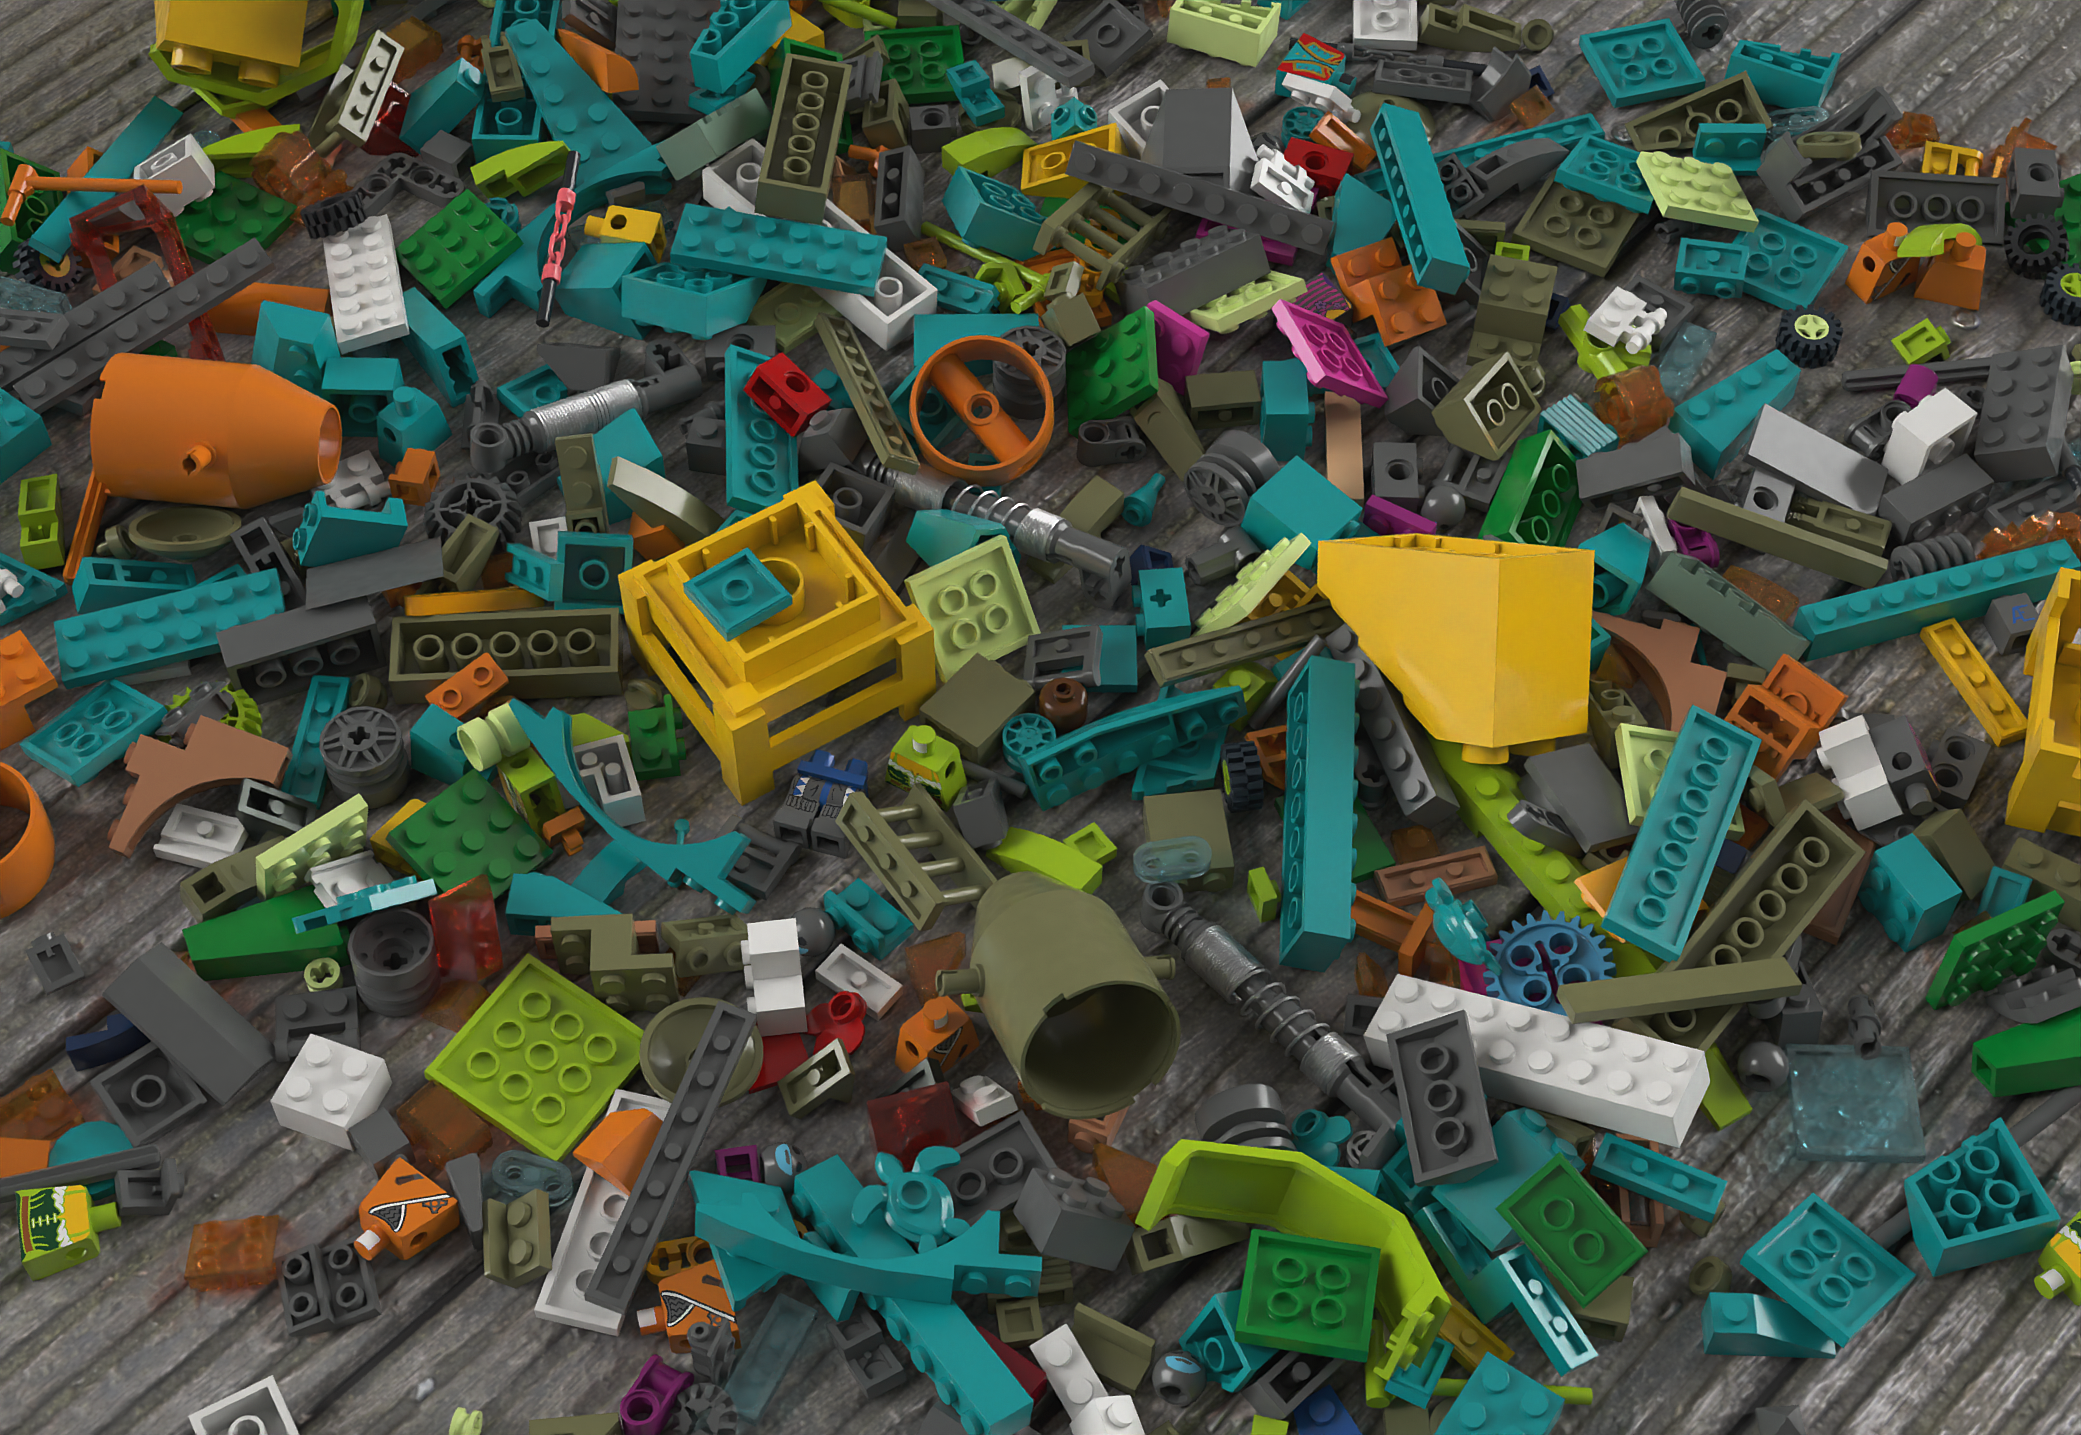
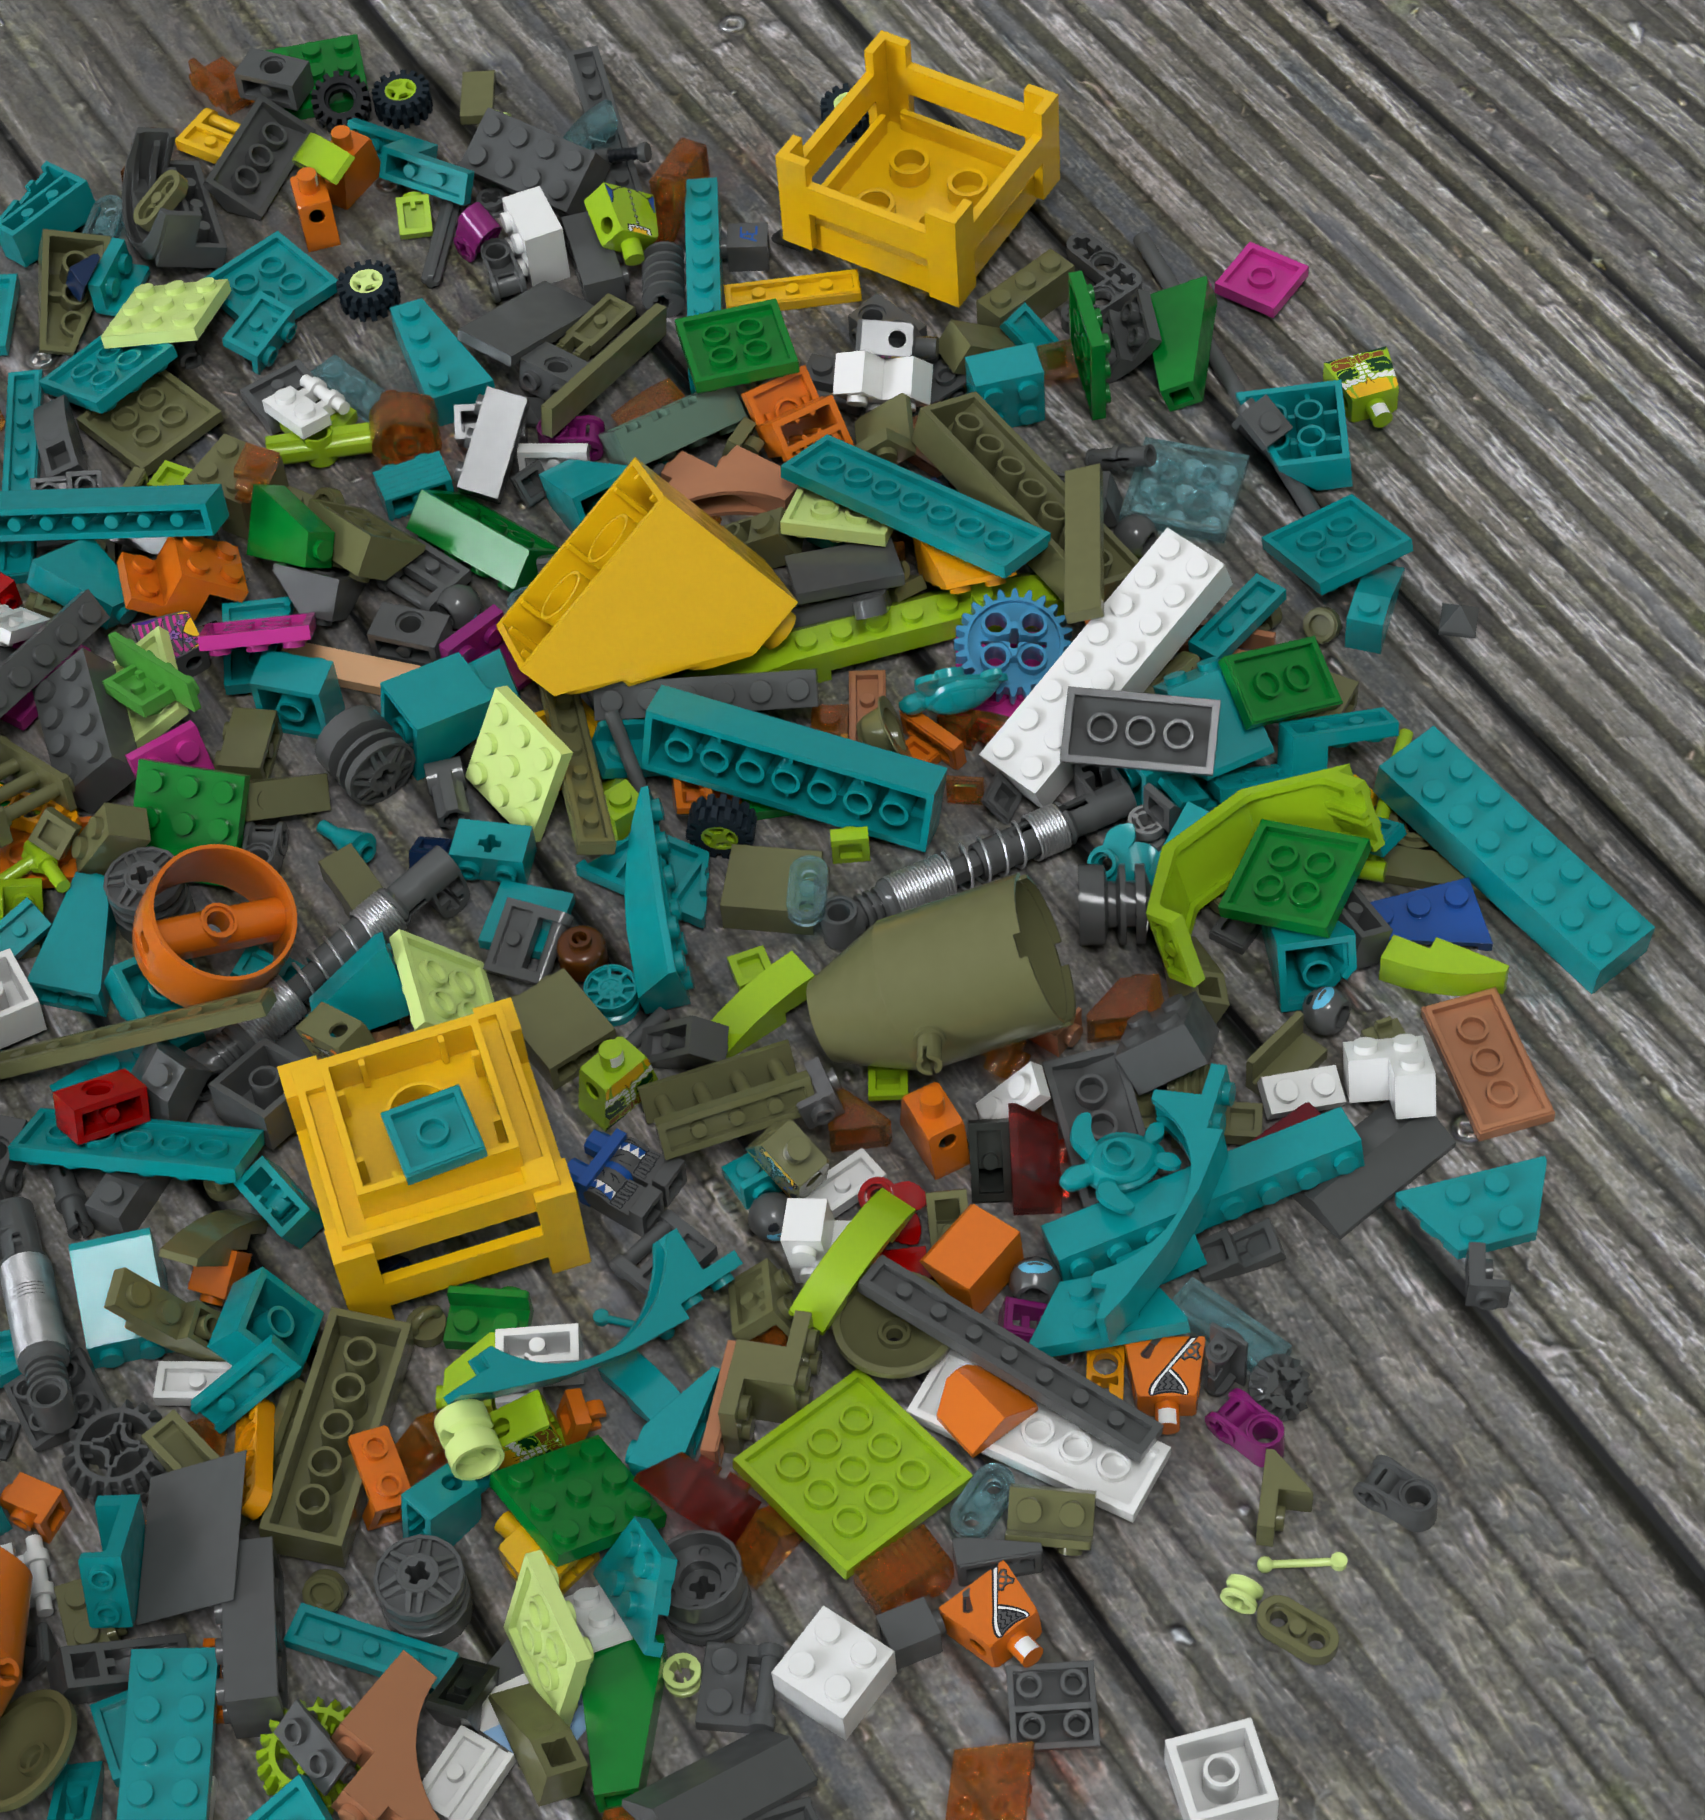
camera: 70 degrees left, 0 degrees up
none -> dark blue slope [66,253,100,302]
none -> bright green bracket [102,631,201,718]
none -> clear orange plate [234,442,280,504]
none -> green slope [246,484,335,568]
none -> olive torso [295,1002,377,1060]
none -> teal bracket [347,118,475,206]
none -> lime torso [584,182,659,266]
none -> green plate [675,298,800,393]
none -> olive torso [745,1118,829,1198]
none -> lime slope [788,1188,916,1336]
none -> flat silver bracket [796,1056,845,1129]
none -> olive piece [856,696,913,758]
none -> orange slope [919,1204,1024,1314]
none -> dark grey bracket [1232,394,1293,452]

